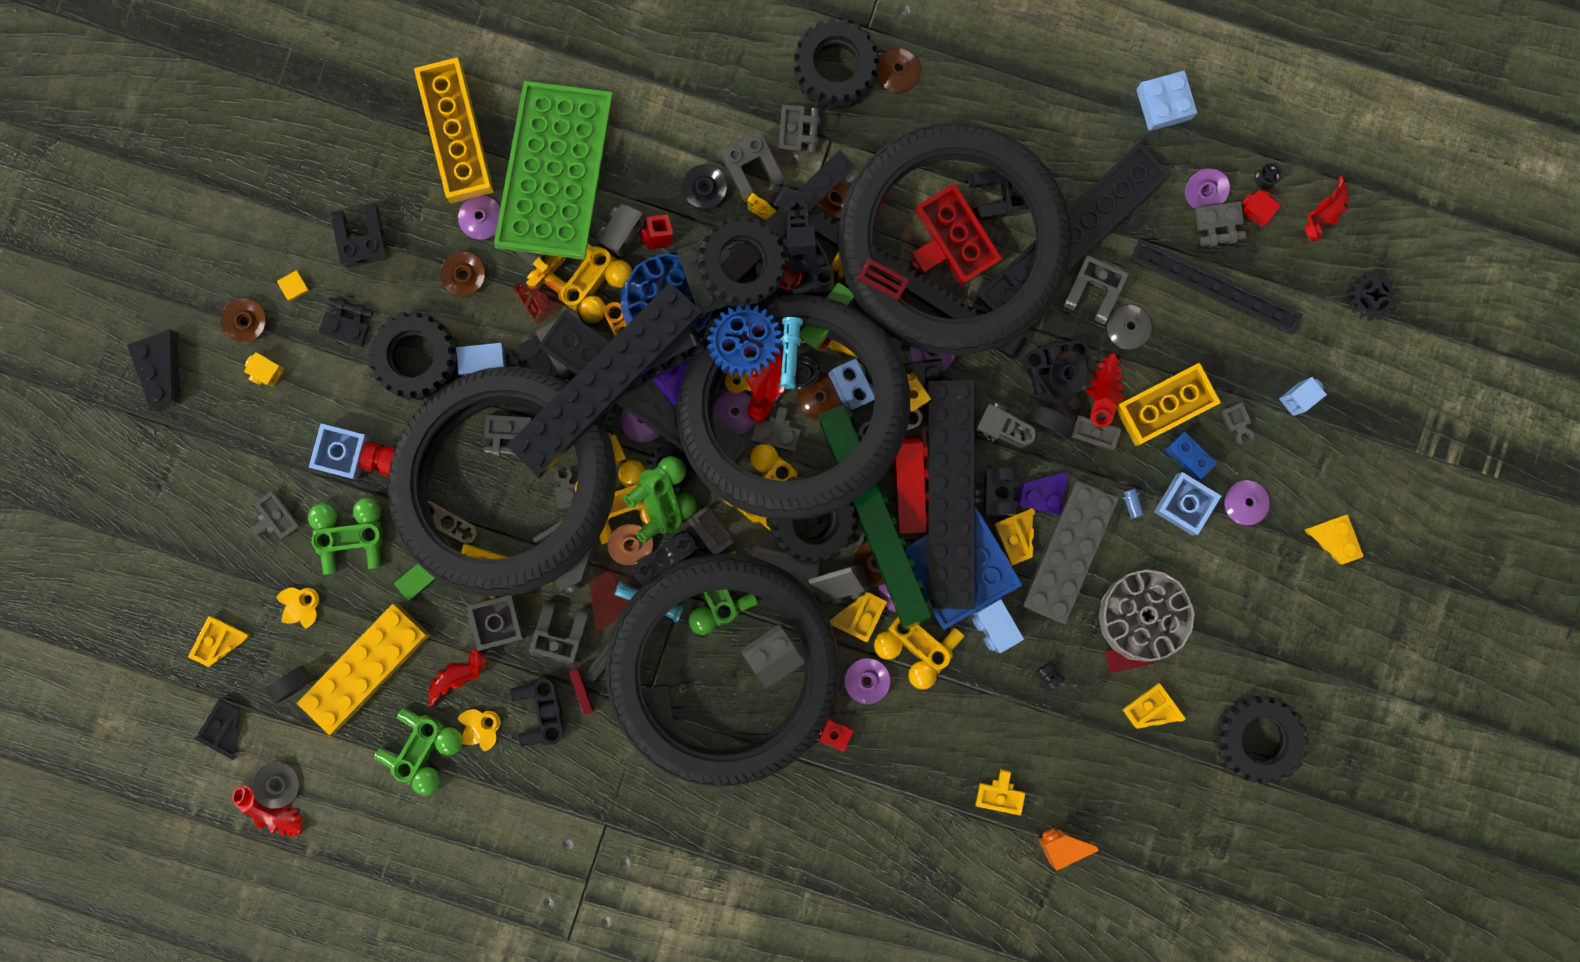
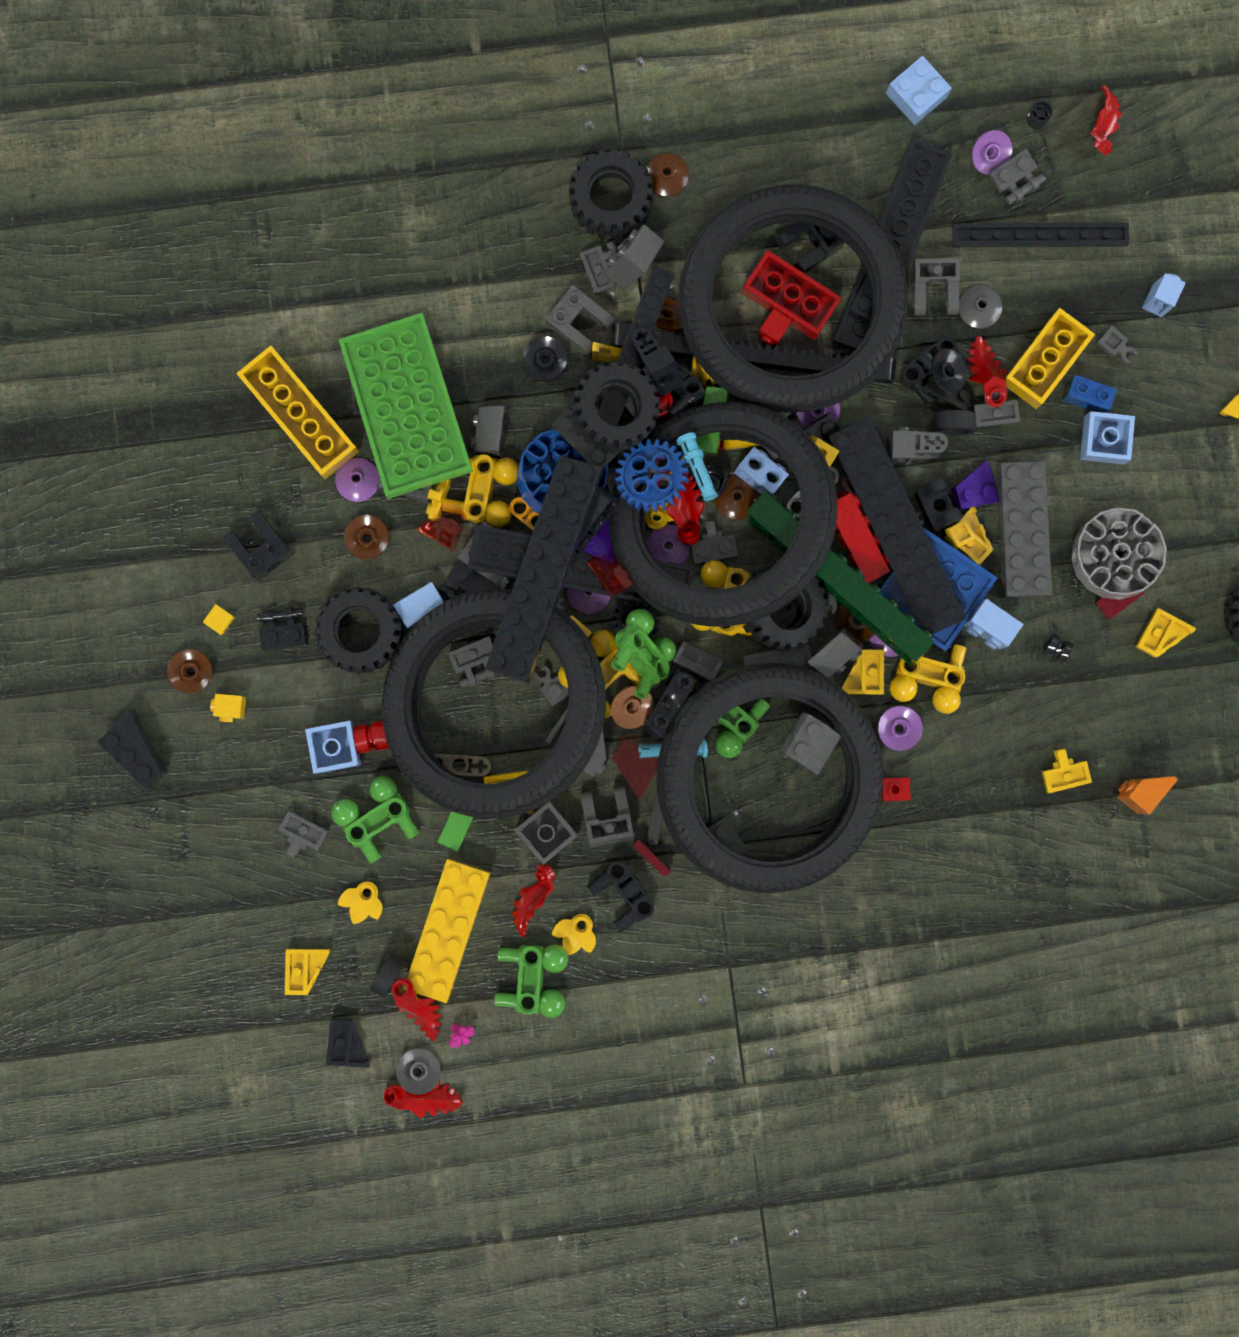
camera: 25 degrees left, 0 degrees up
red brick [640,214,673,250] -> none
dark red tile [858,258,909,301] -> none
medium blue pin [1122,489,1144,519] -> none
medium lavender dish [1224,480,1270,525] -> none
red brick [1242,190,1281,227] -> none
black gear [1348,272,1399,321] -> none
none -> red plant [392,978,441,1041]
none -> dark pink plant [449,1023,475,1048]
none -> clear red wing [586,557,633,597]
none -> dark grey brick [604,225,665,290]
none -> yellow tile [945,519,976,550]

